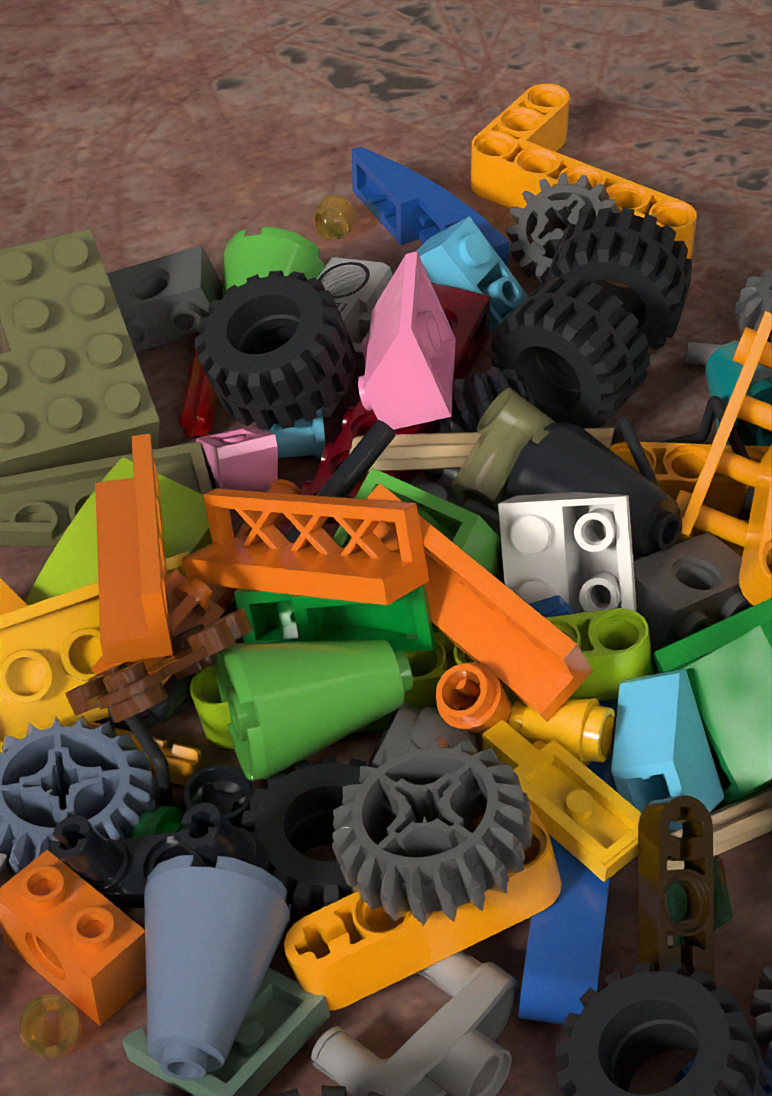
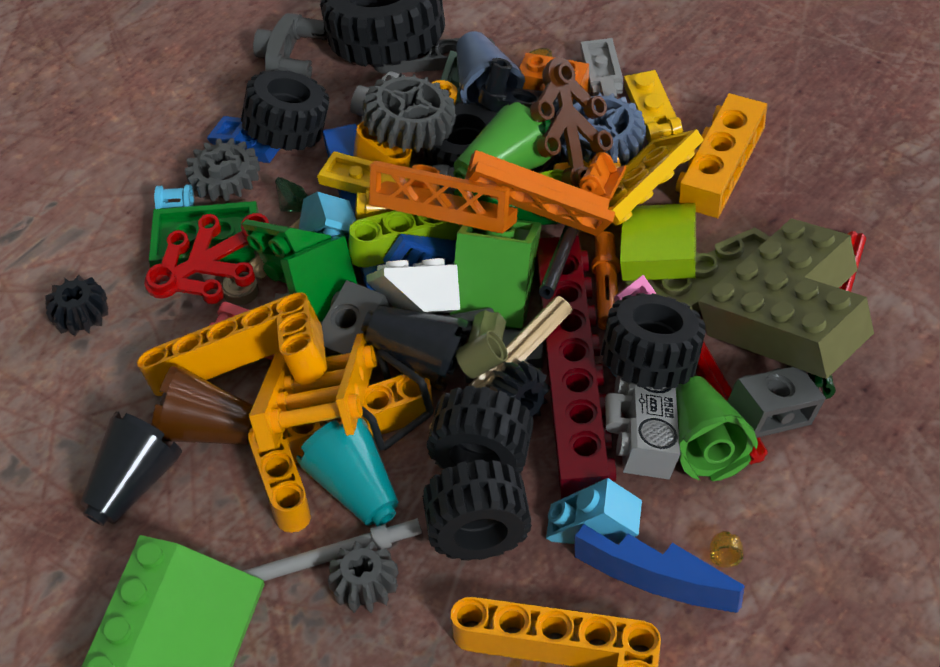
camera: 160 degrees right, 5 degrees up
orange fence [95,434,173,665] -> none
bright pink slope [358,251,456,430] -> none
dark grey gear [506,173,620,284] -> none
dark brown beam [638,795,714,979] -> none

